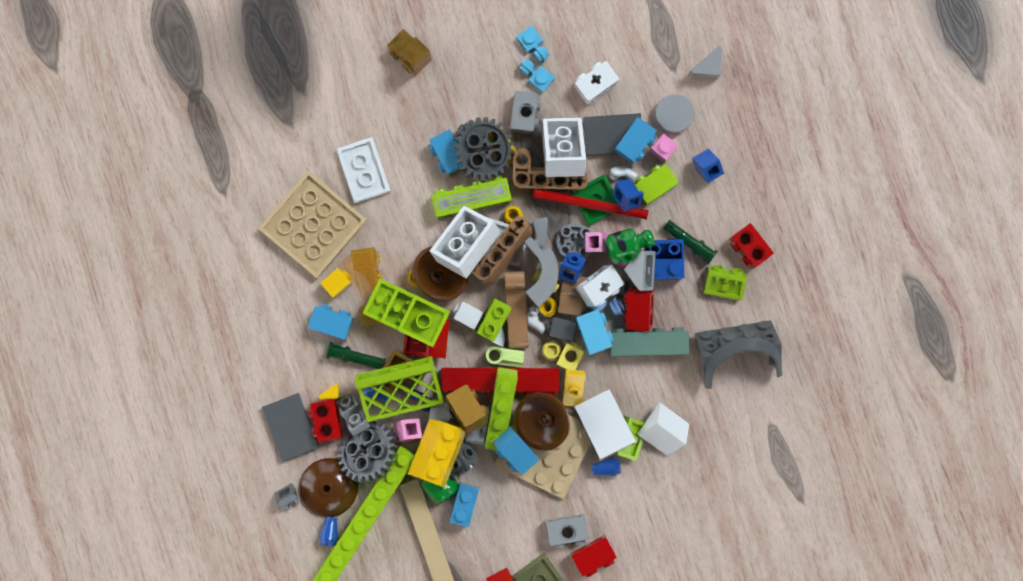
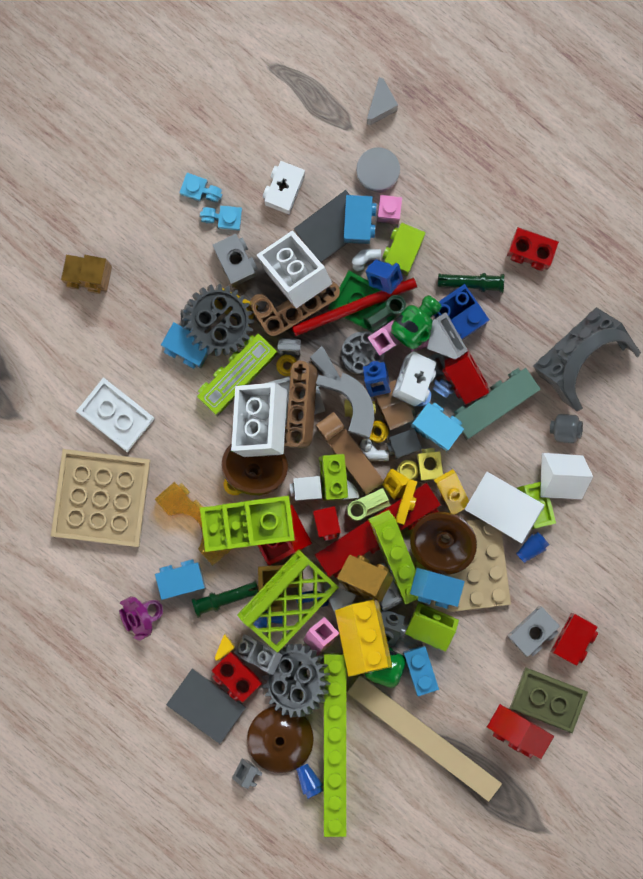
camera: 30 degrees left, 0 degrees up
yellow brick [320,268,352,299] -> none
blue brick [692,148,724,183] -> none
lime bracket [703,265,747,300] -> none
none -> magenta tile [119,596,163,641]
none -> light grey slope [278,338,301,356]
none -> red brick [313,506,341,541]
none -> dark green piece [362,295,406,333]
none -> yellow slope [382,469,410,500]
none -> yellow plate [396,479,417,525]
none -> lime brick [405,602,459,652]
none -> dark grey head [550,414,583,443]

